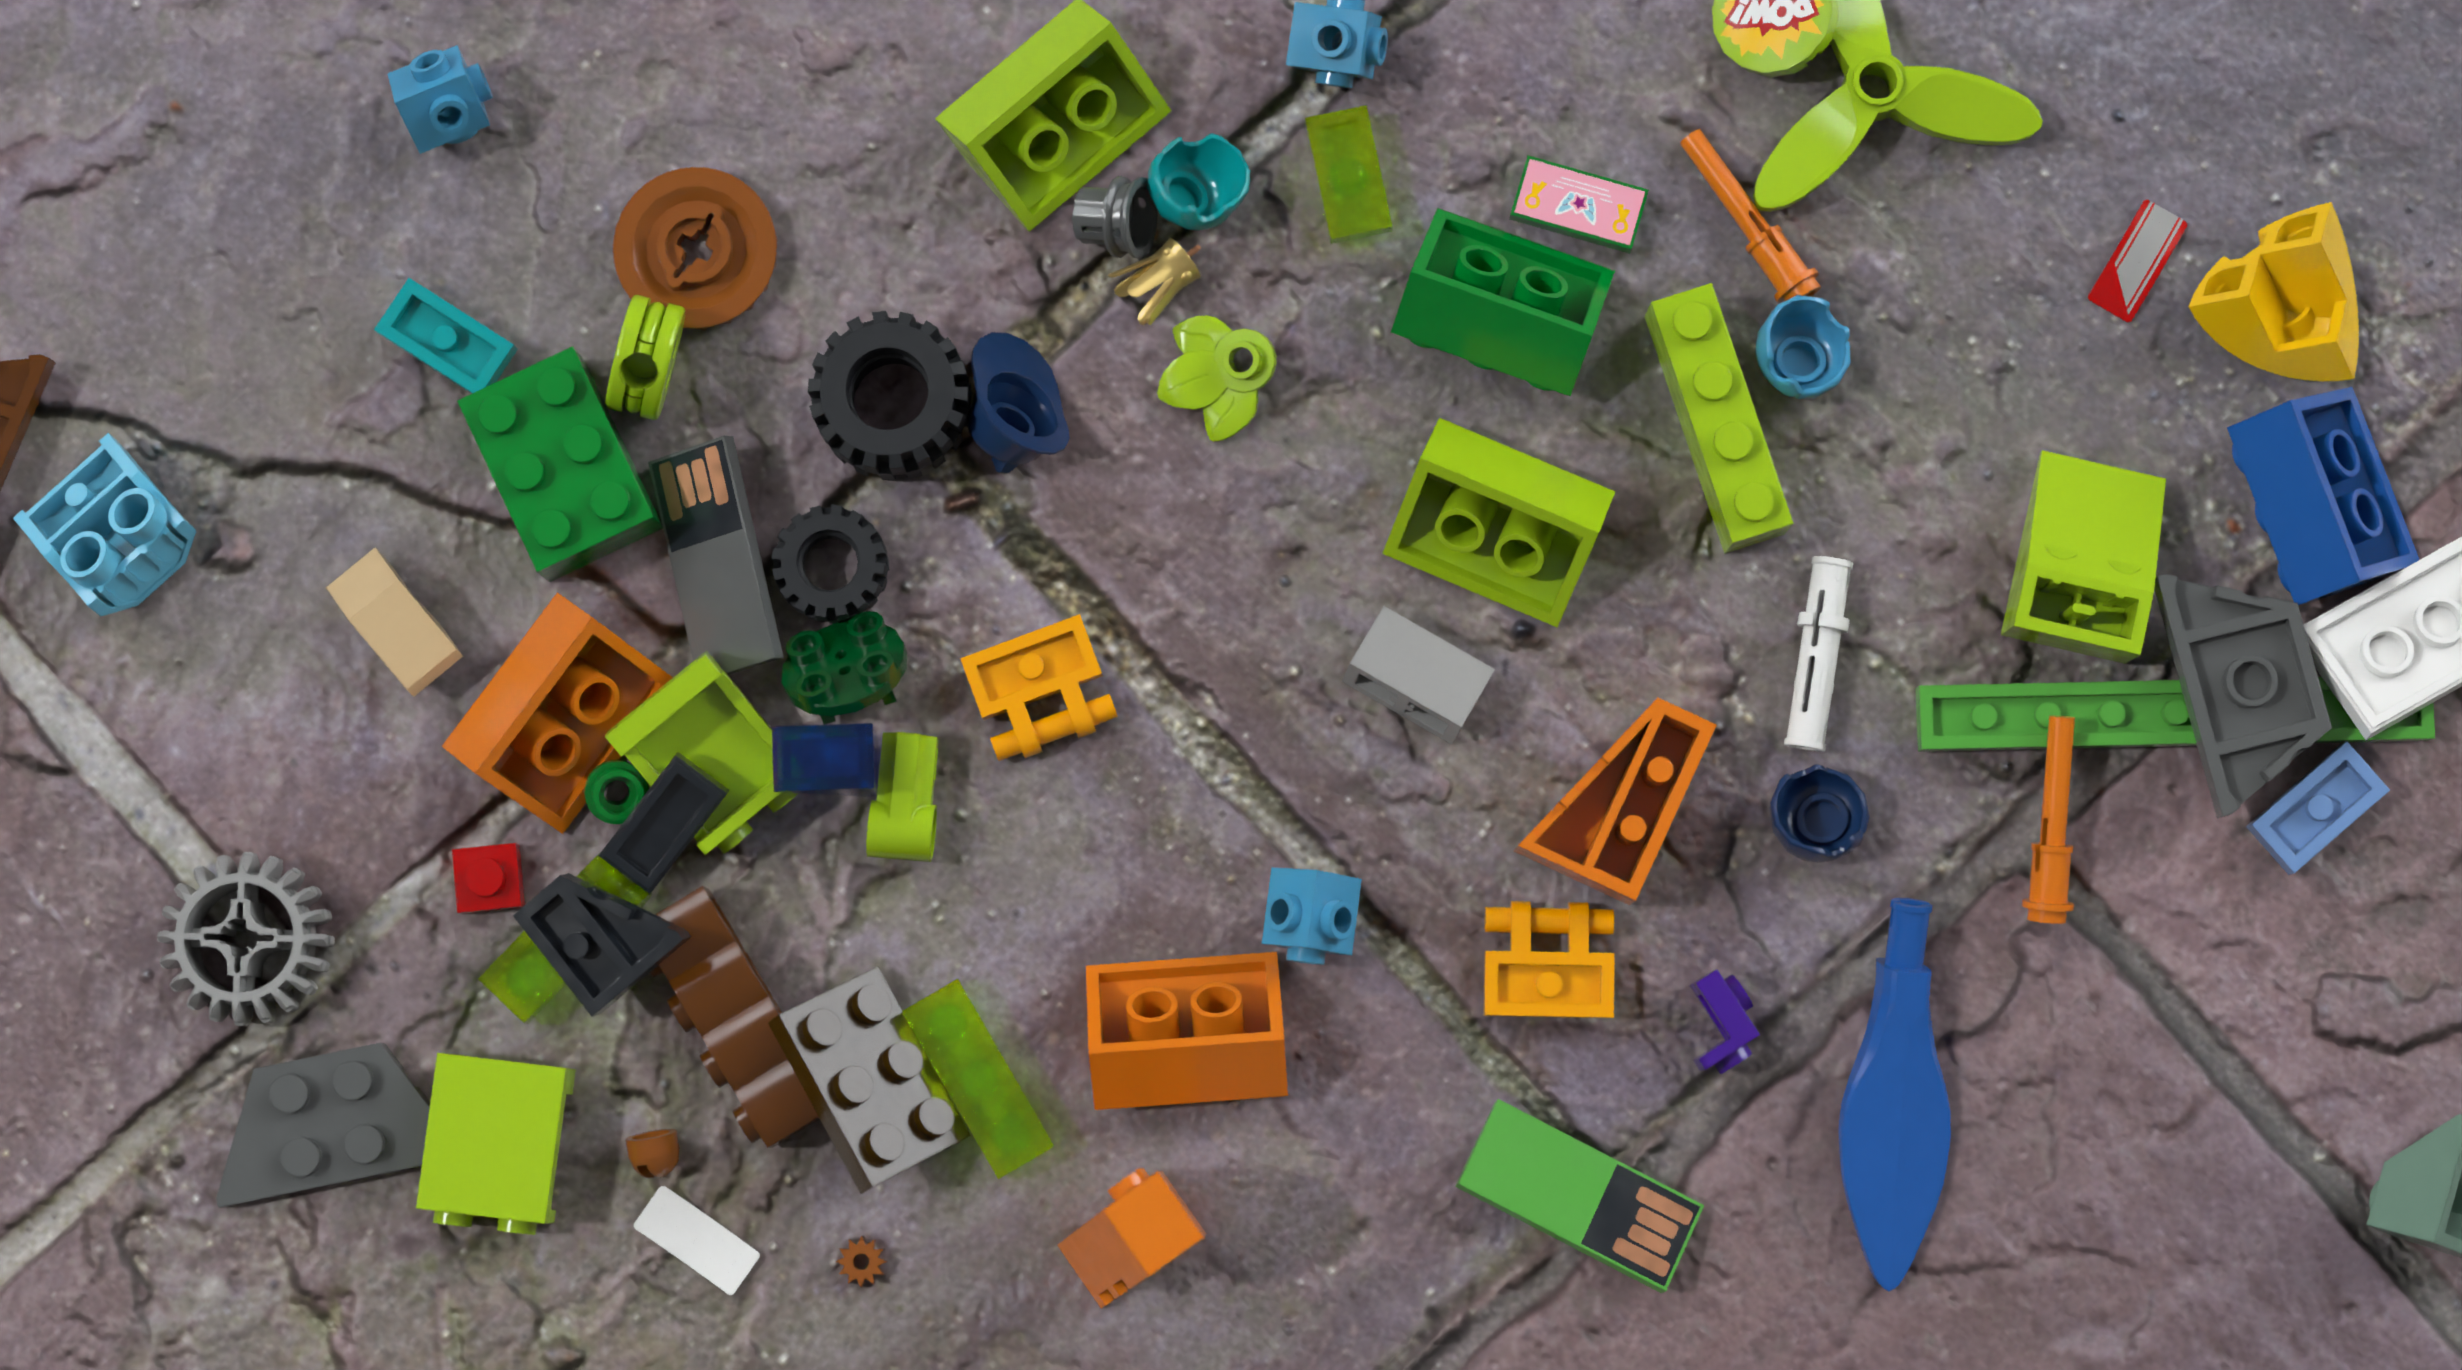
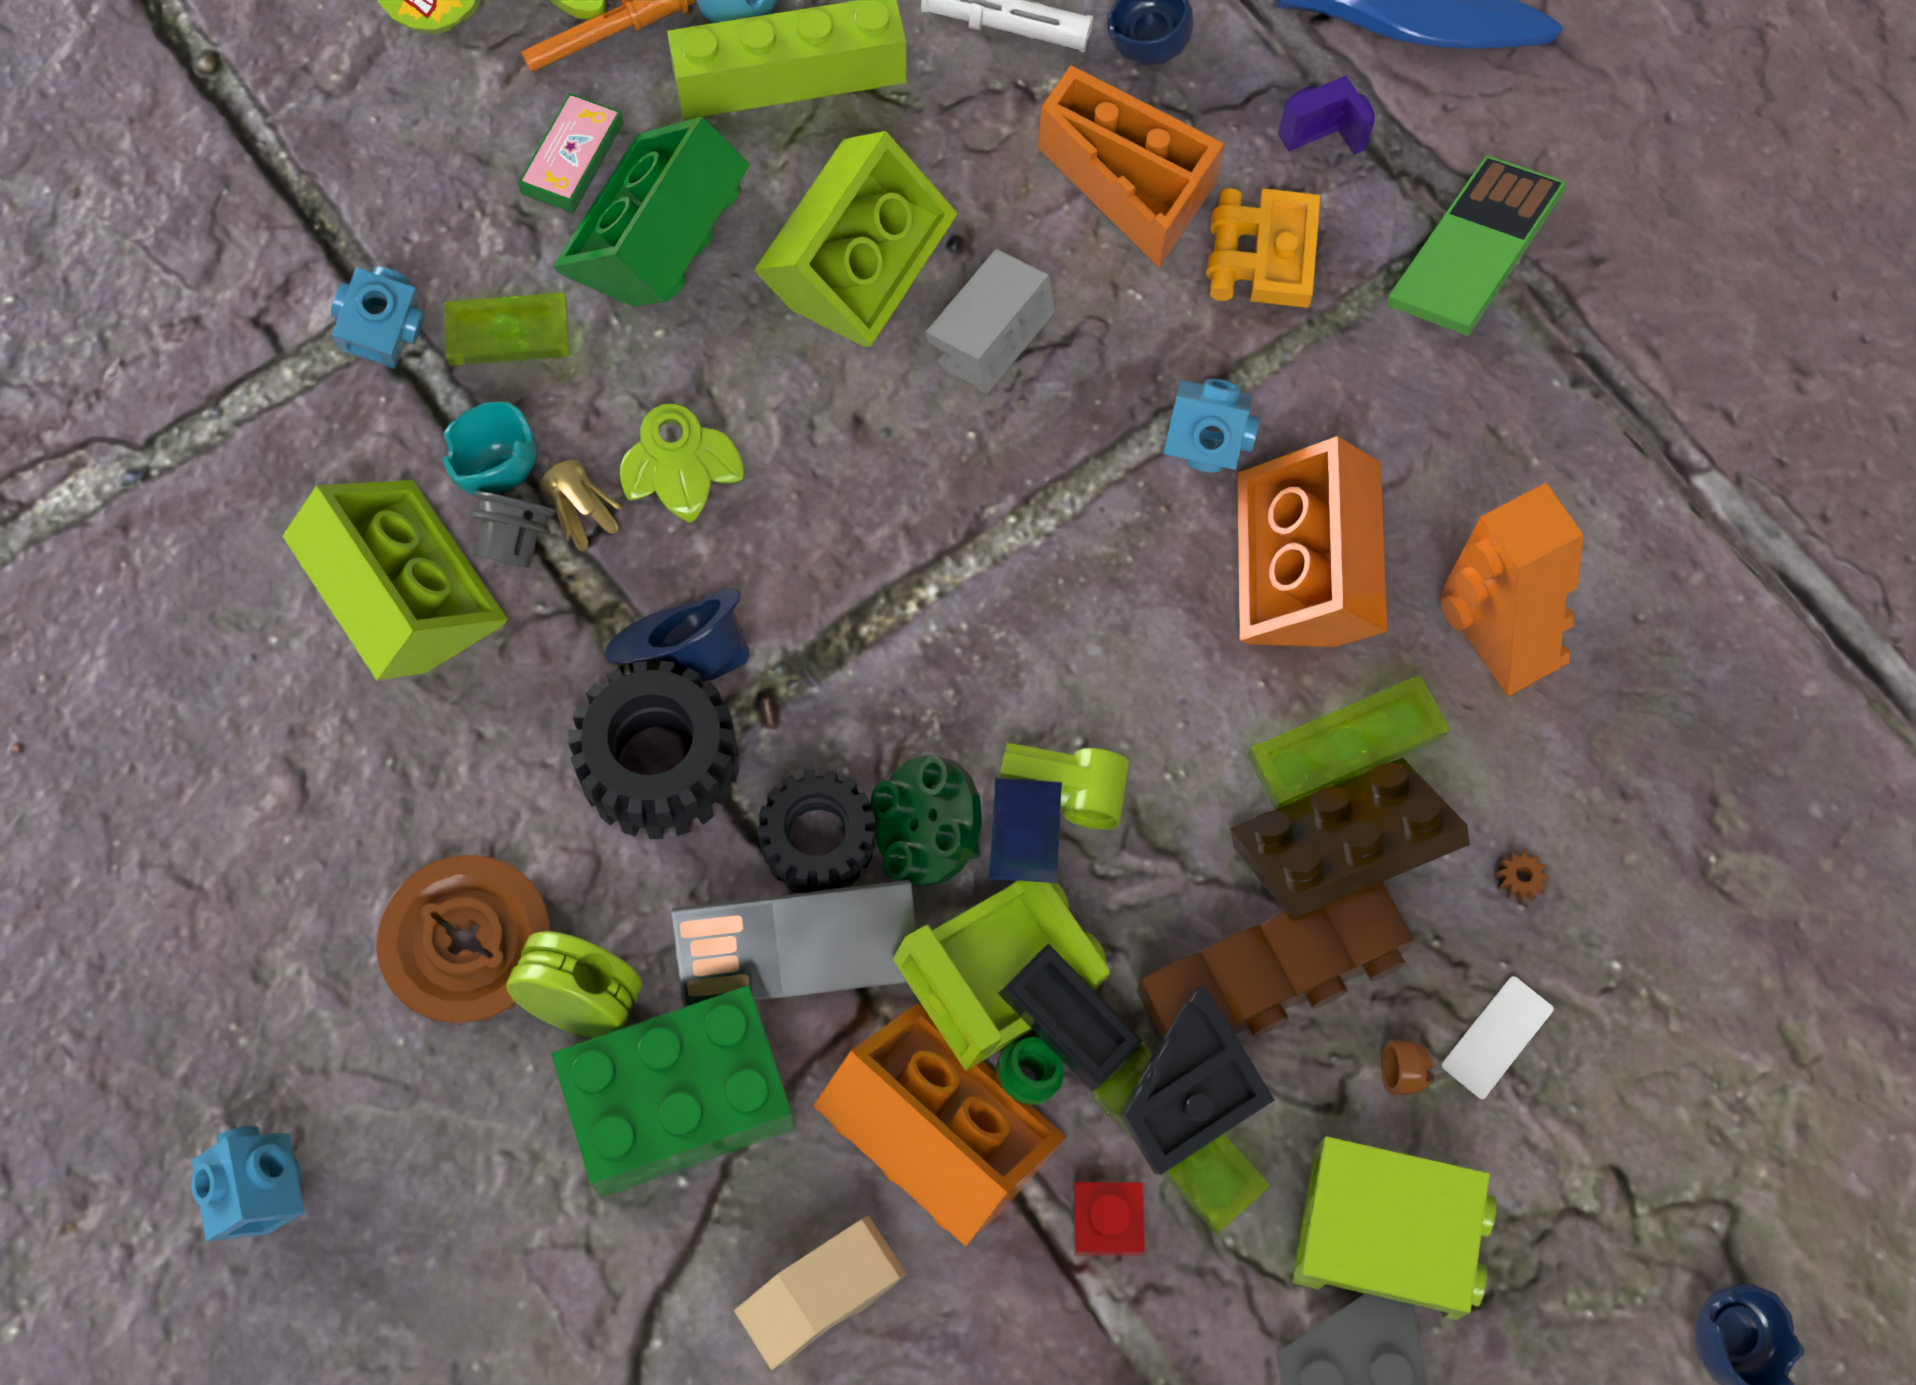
camera: 90 degrees left, 15 degrees down
teal plate [374,278,518,394] -> none
light orange plate [960,614,1118,761] -> none

